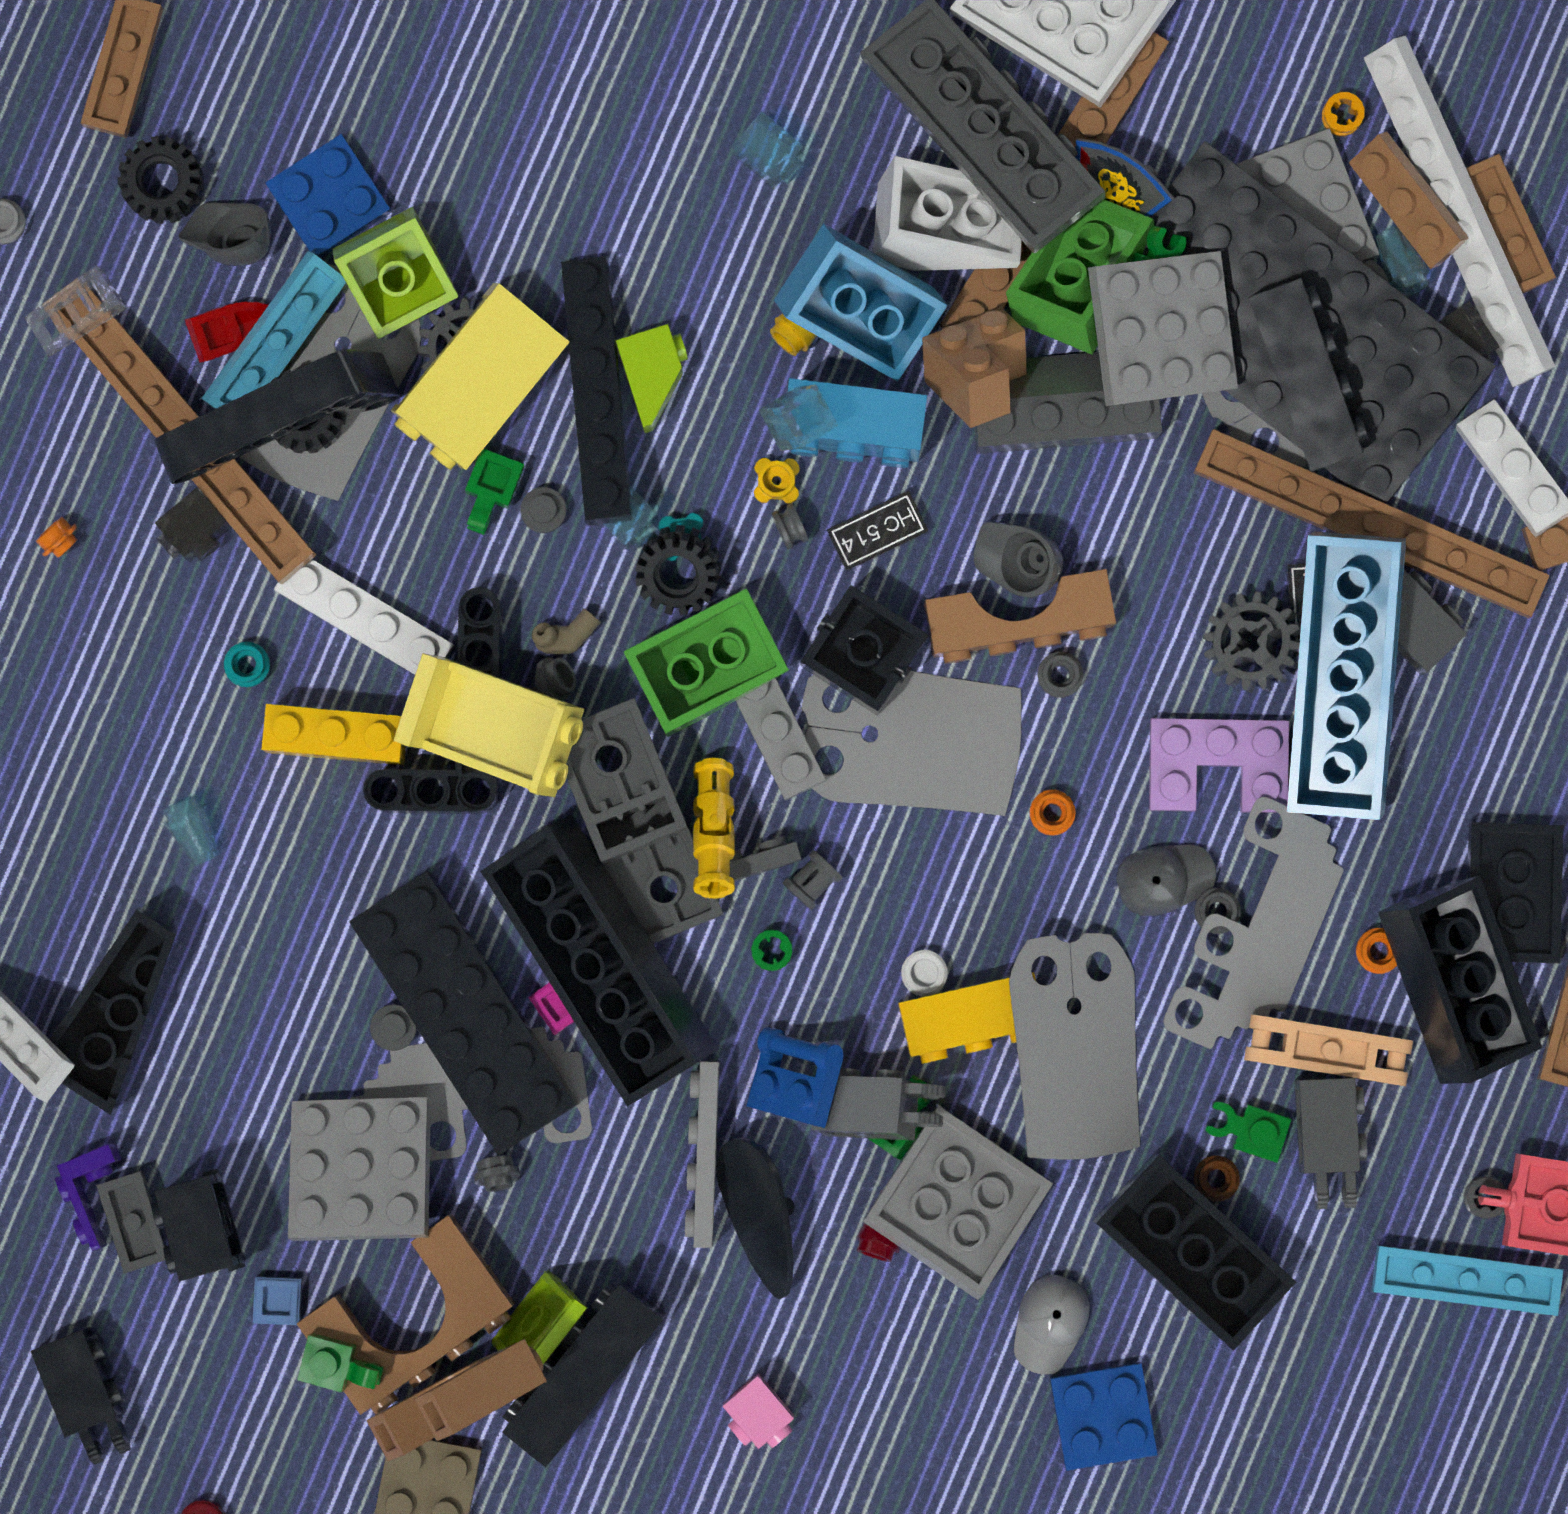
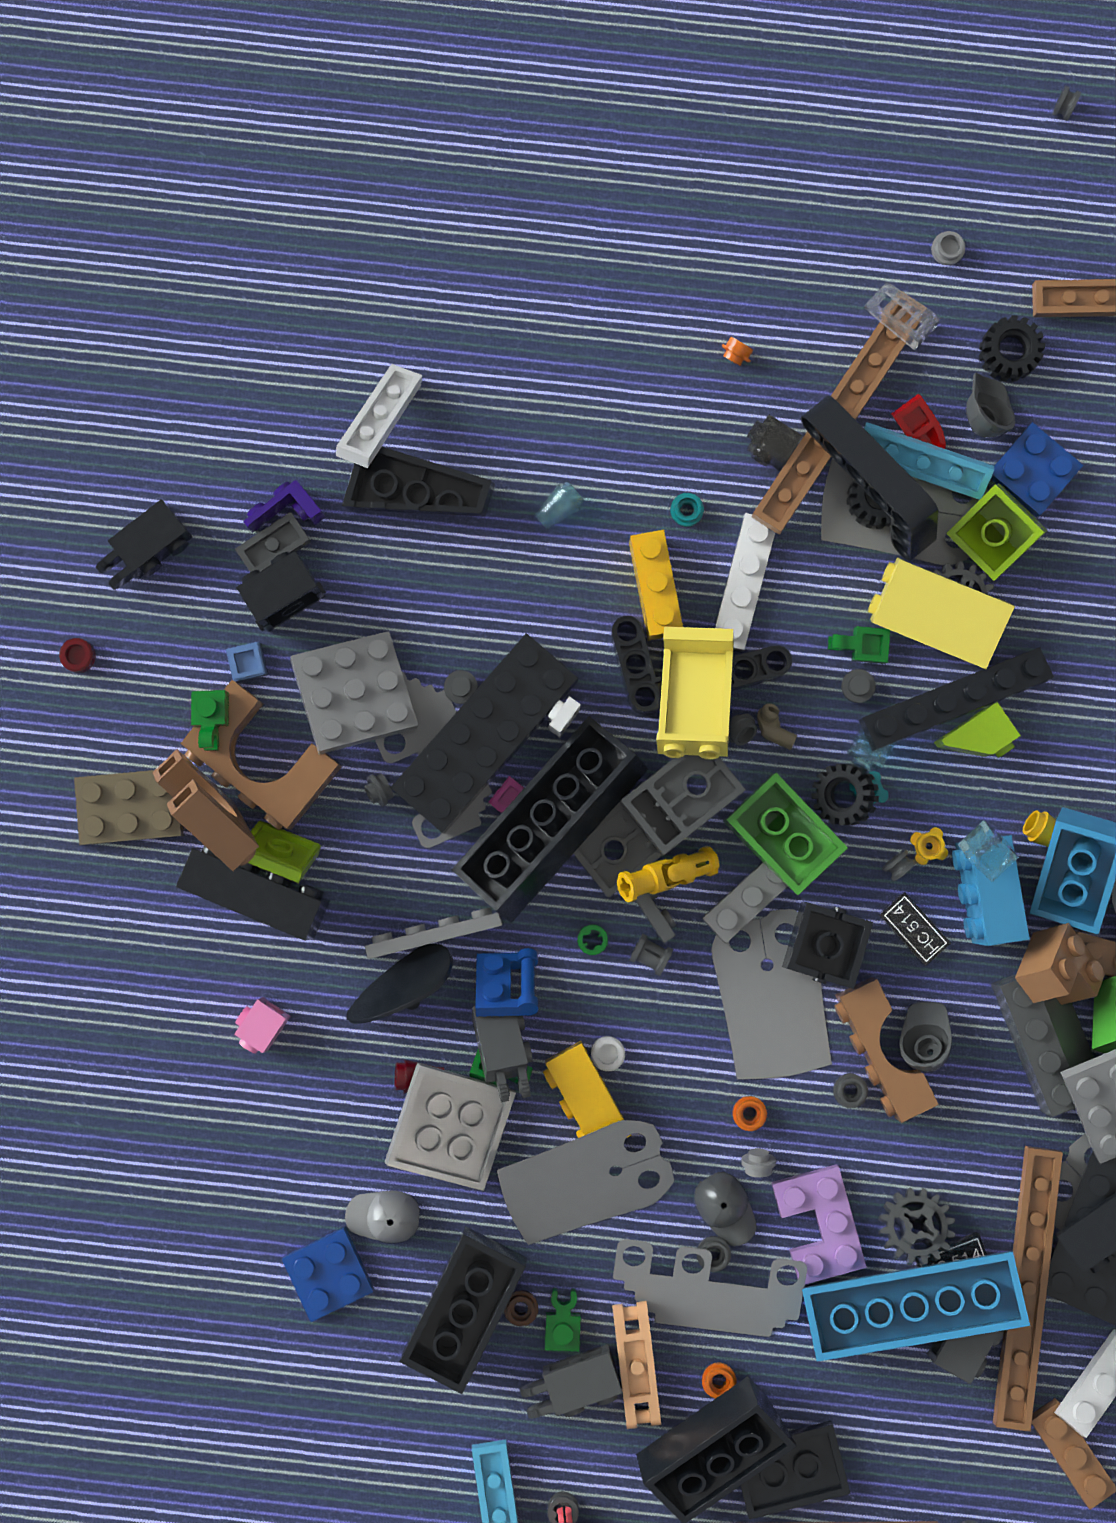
camera: 70 degrees right, 0 degrees up
none -> white plate [548,696,581,738]
none -> light grey plate [741,1148,776,1177]

